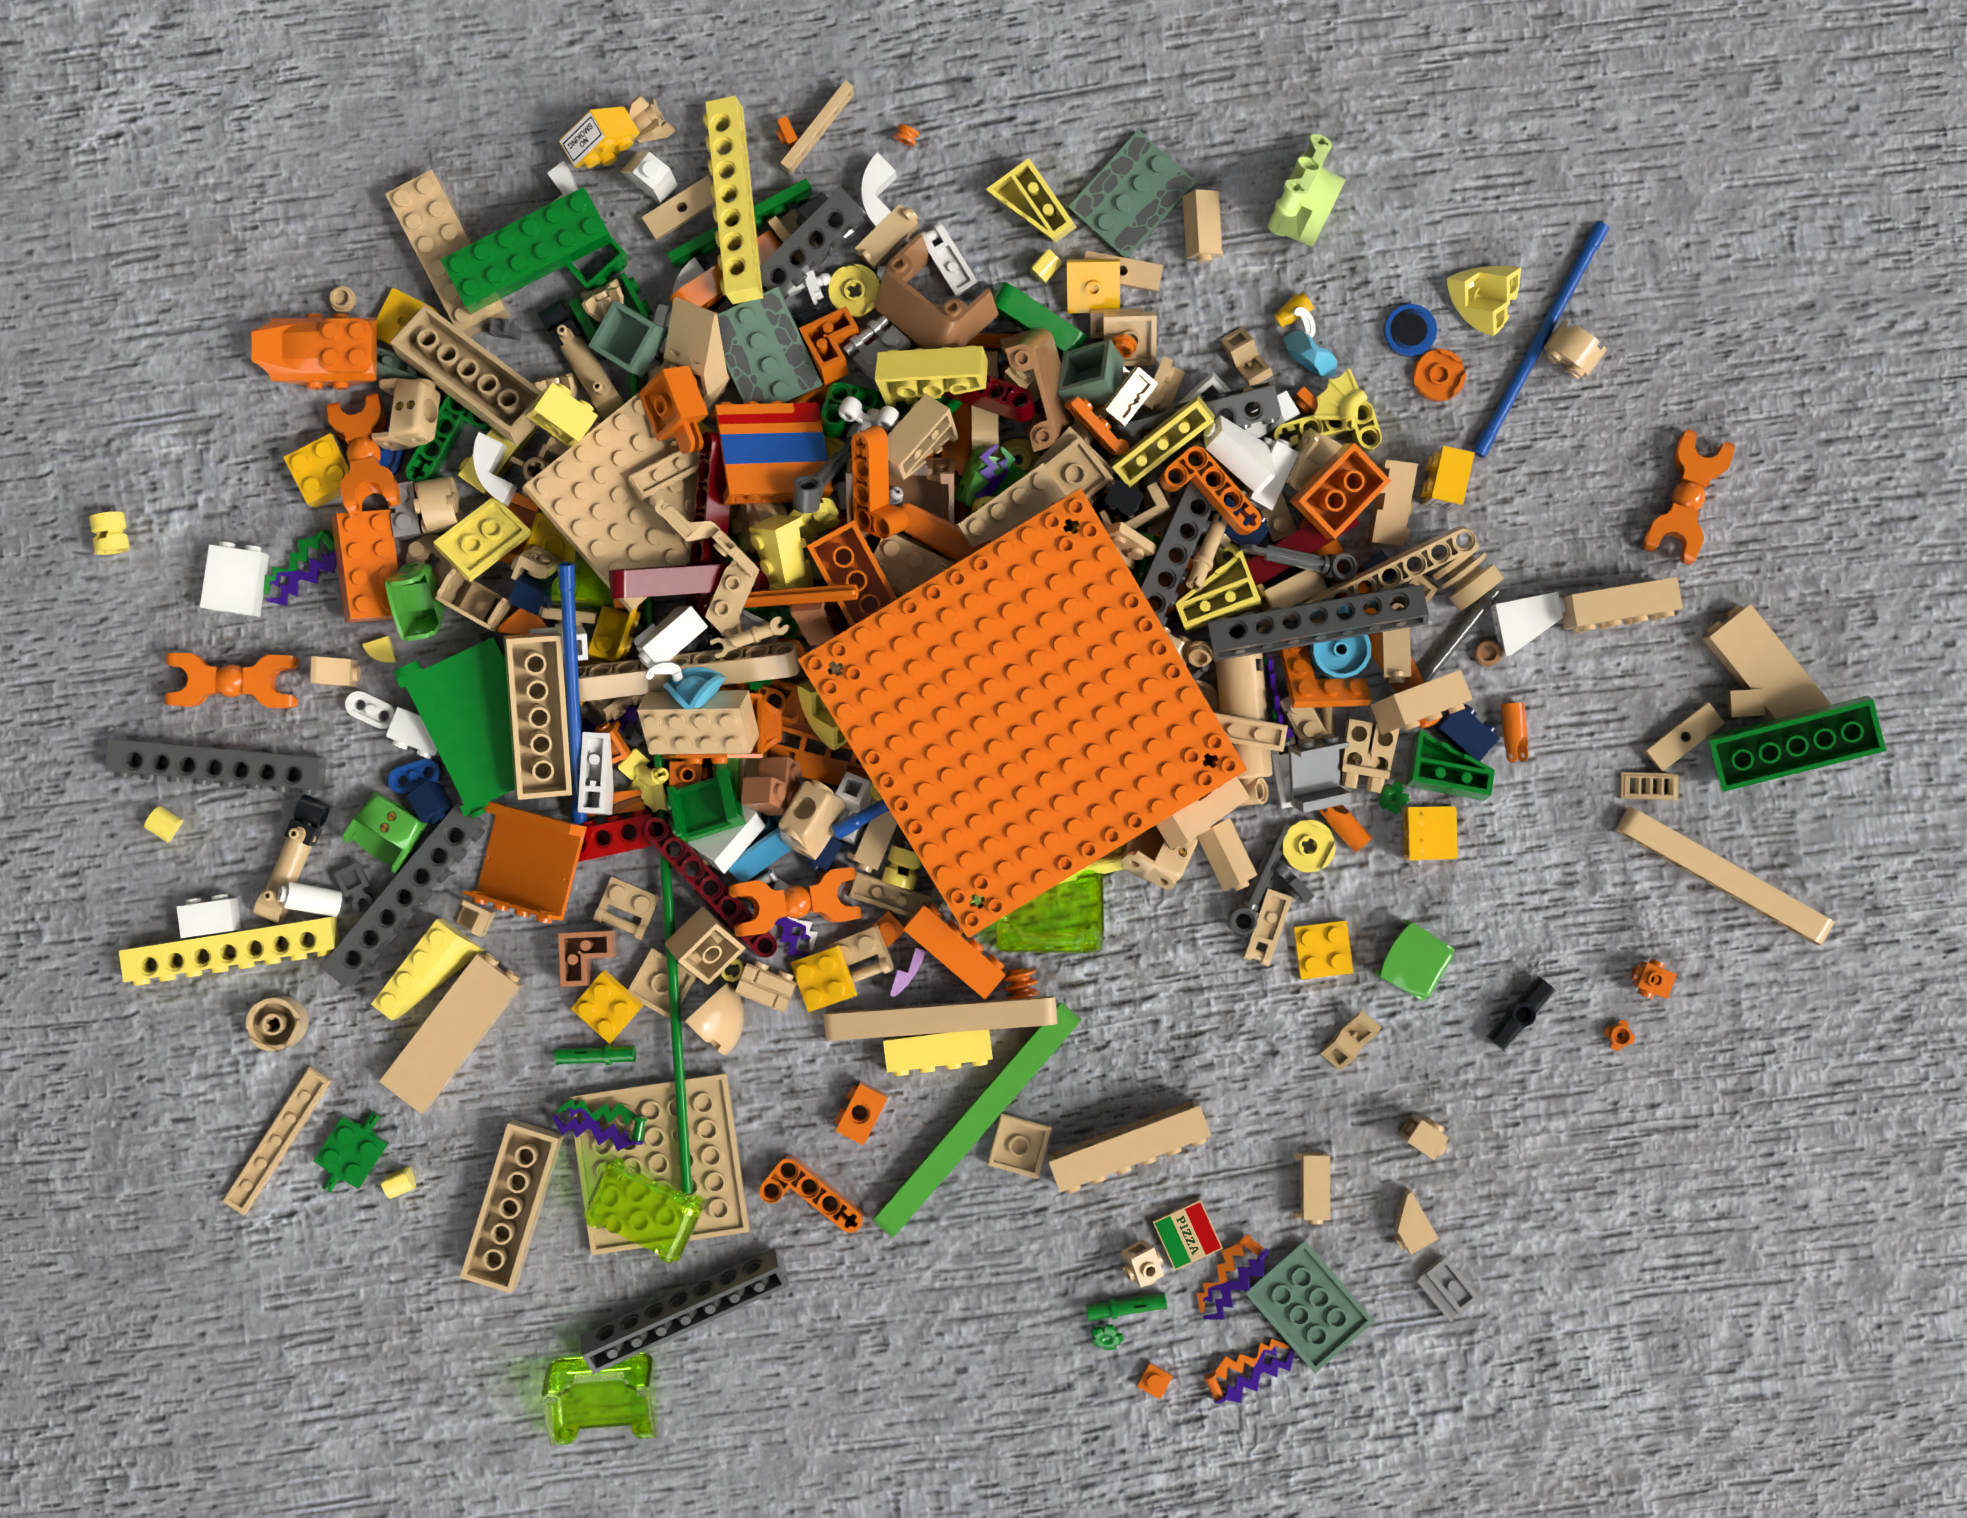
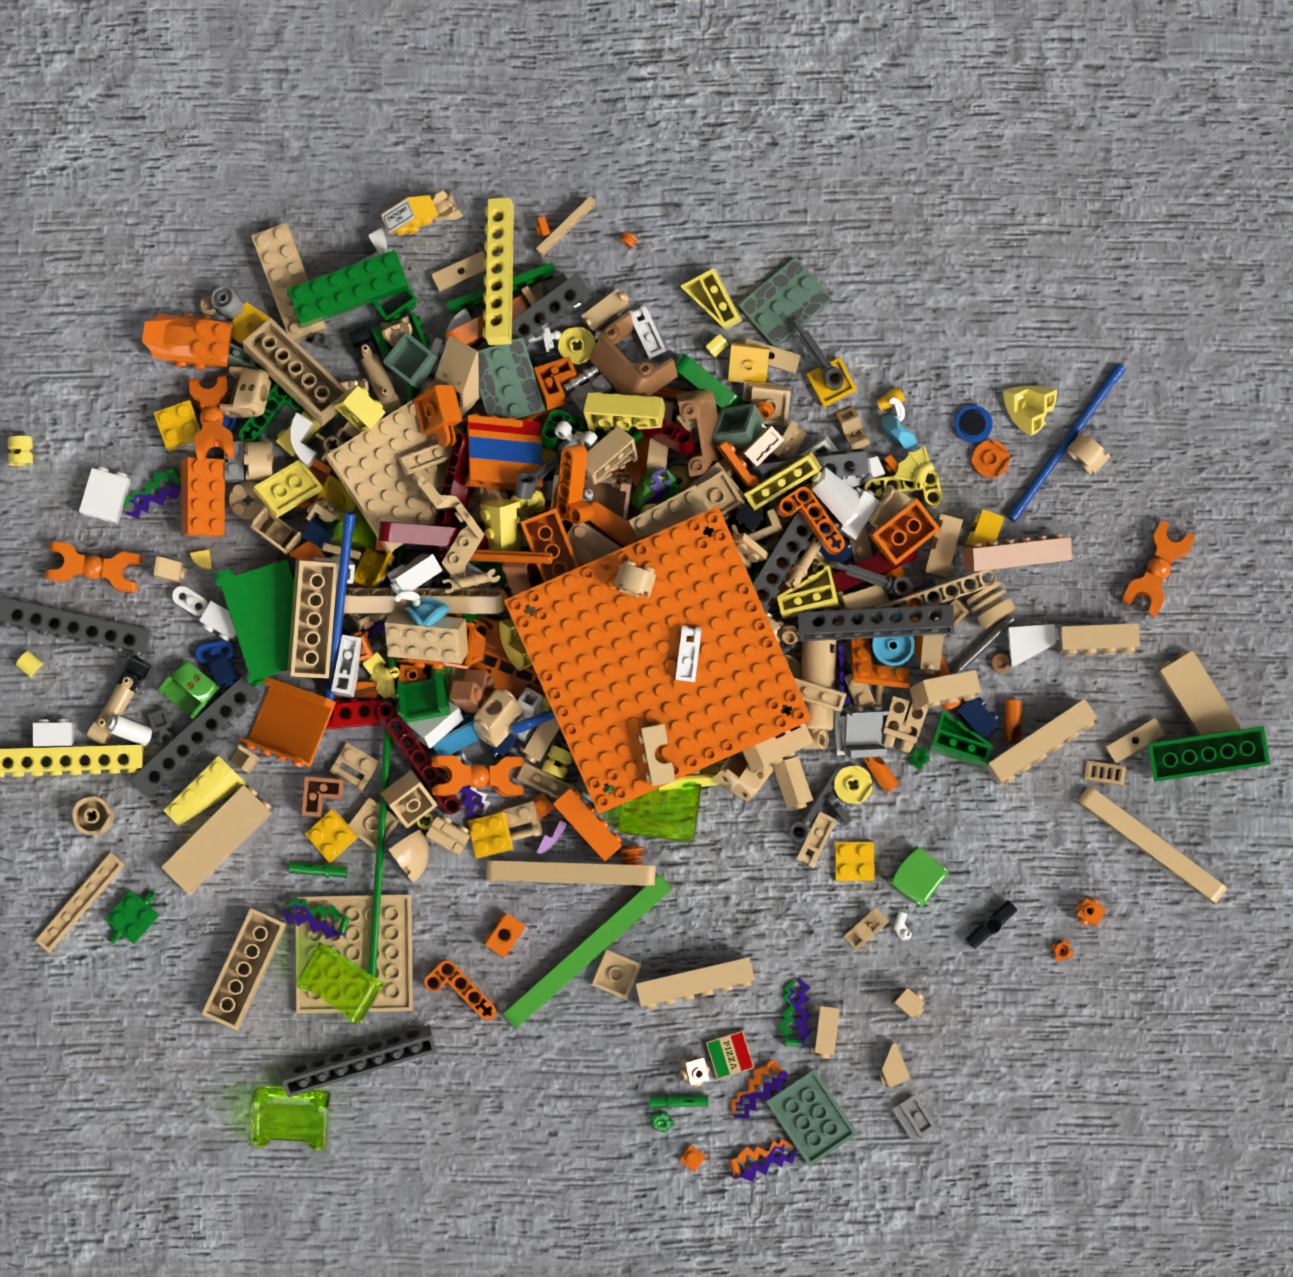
camera: 10 degrees right, 5 degrees down
light yellow brick [381,1166,416,1199] -> none
bright green piece [385,561,445,641] -> none
white slope [620,151,678,205] -> none
white brick [861,152,897,228] -> none
light yellow brick [883,1030,993,1076] -> none
tan brick [1183,189,1223,263] -> none
yellowish green piece [1267,134,1346,248] -> none
yellow bracket [1403,806,1458,861] -> none
tan panel [1726,689,1765,717] -> none
none -> light grey wheel [211,286,244,319]
none -> tan brick [612,561,656,599]
none -> tan arch [638,723,676,786]
none -> white plate [675,625,701,682]
none -> piece [778,978,813,1048]
none -> dark grey piece [791,316,844,391]
none -> yellow plate [806,357,857,408]
none -> white arm [893,911,912,940]
none -> brick [963,533,1072,572]
none -> tan brick [986,699,1098,785]

